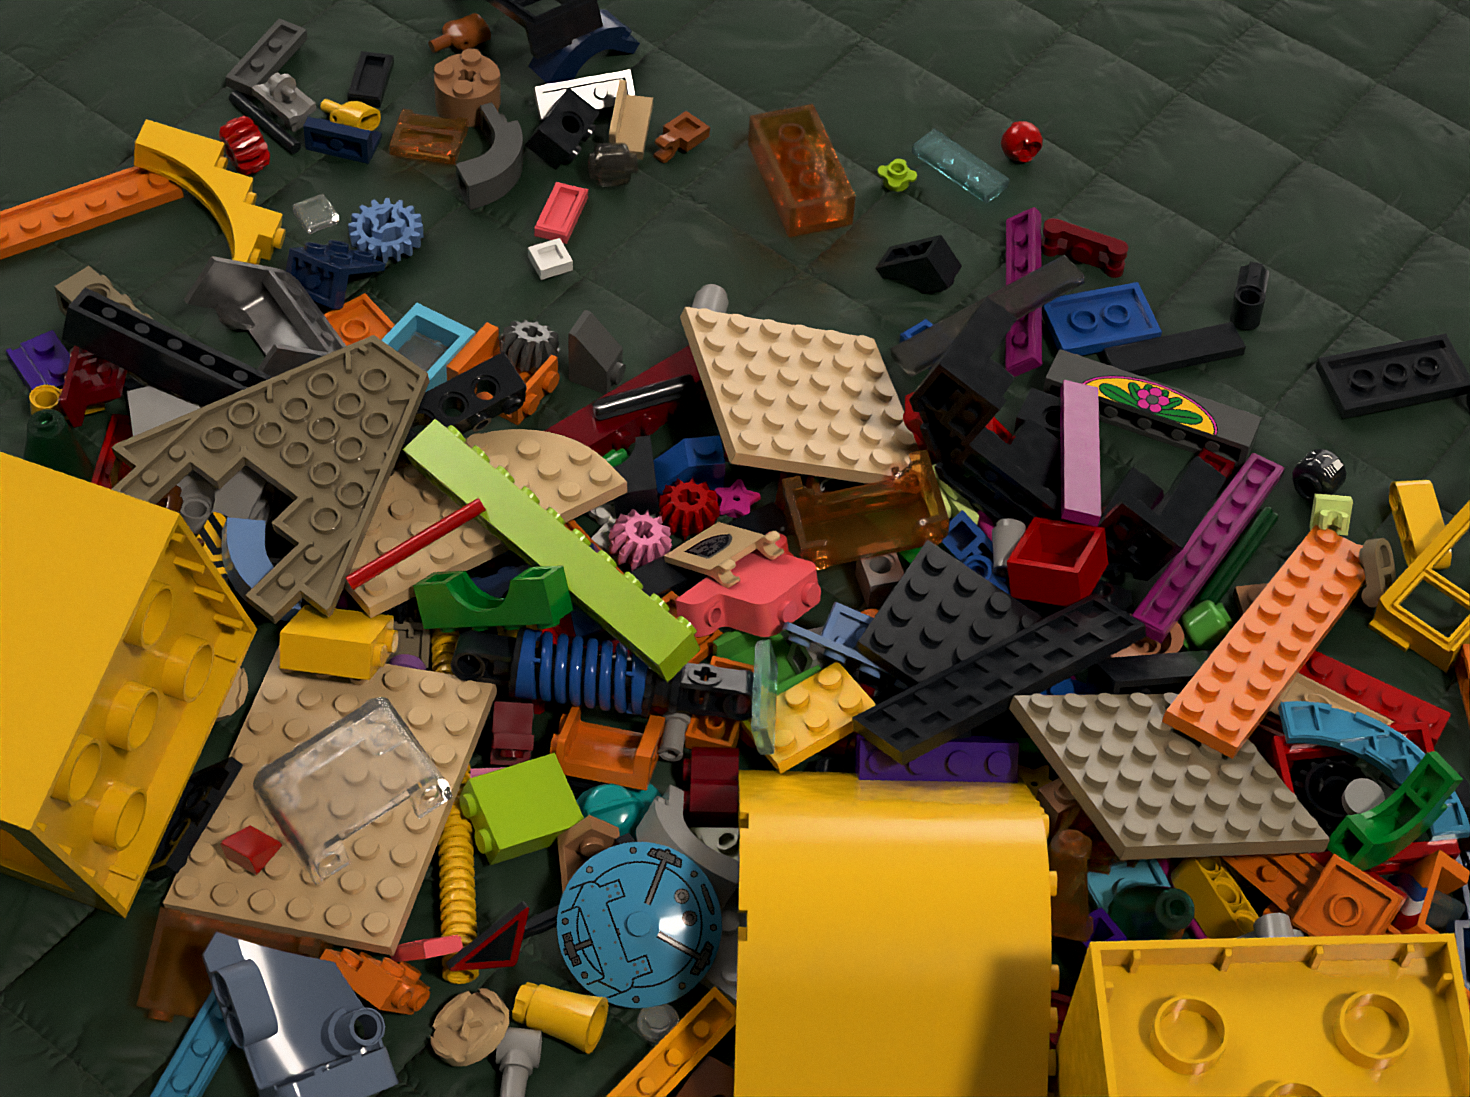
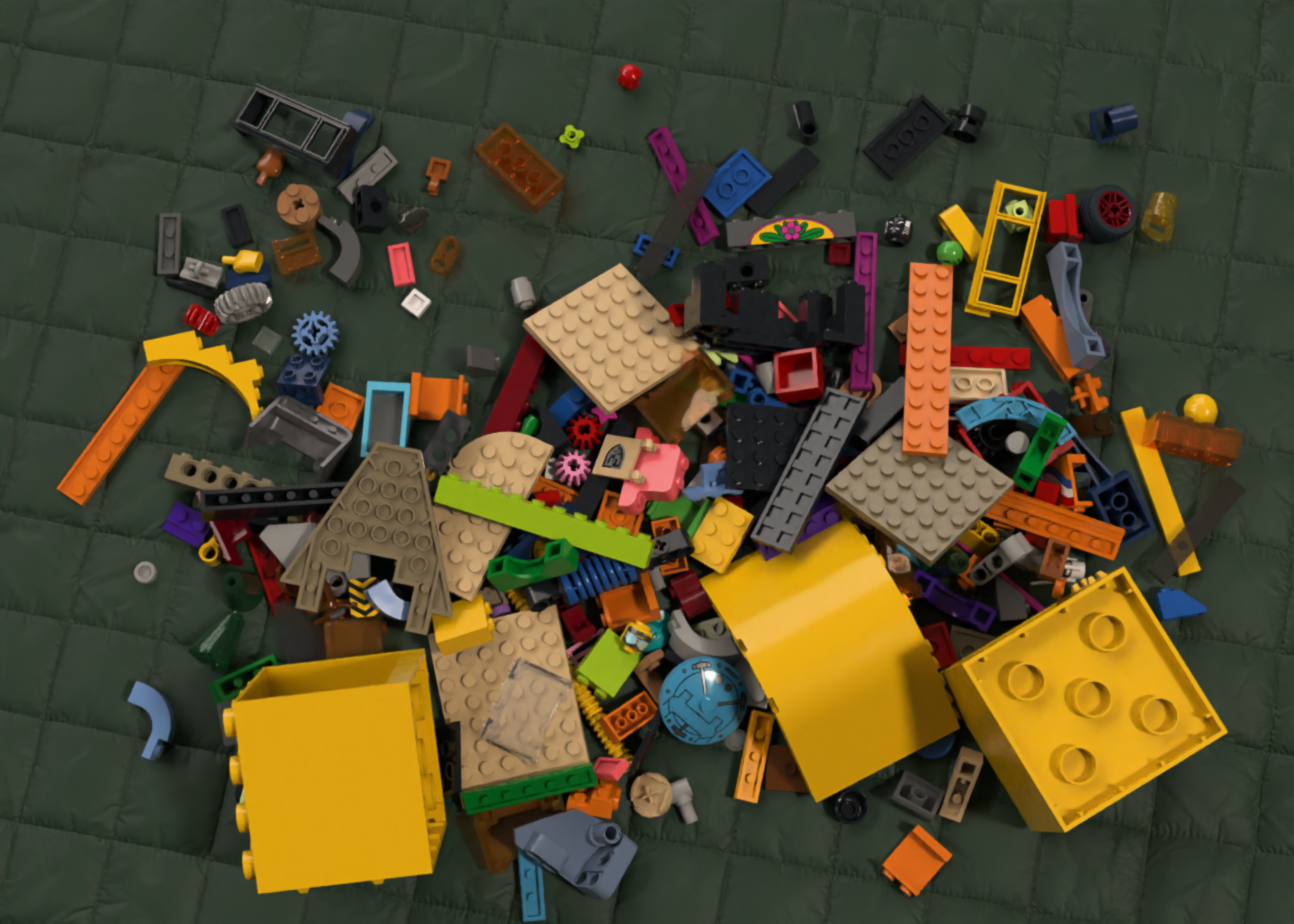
camera: 20 degrees left, 25 degrees up
red slope [220,825,282,875] -> none
red bar [345,498,486,590] -> none
dark grey gear [499,319,560,374] -> none
yellow plant [512,982,608,1054] -> none
black axle [592,374,696,421] -> none
tan panel [609,80,653,160] -> none
clear light blue tile [751,640,778,755] -> none
black arch [875,235,962,294] -> none
clear light blue tile [912,128,1009,204] -> none
dark red plate [1041,218,1129,278] -> none
tile [1060,380,1101,527] -> none
bright green head [1180,600,1234,652] -> none
dark green axle [1194,506,1278,605] -> none
orange tile [1290,853,1406,937] -> none
yellowish green tile [1309,493,1353,536] -> none
dark tan plate [1359,538,1397,607] -> none
none -> light grey gear [214,282,273,325]
none -> clear orange beam [430,236,460,275]
none -> green tile [461,762,598,815]
none -> orange piece [599,690,658,745]
none -> head [620,620,653,655]
none -> bright green piece [936,241,964,266]

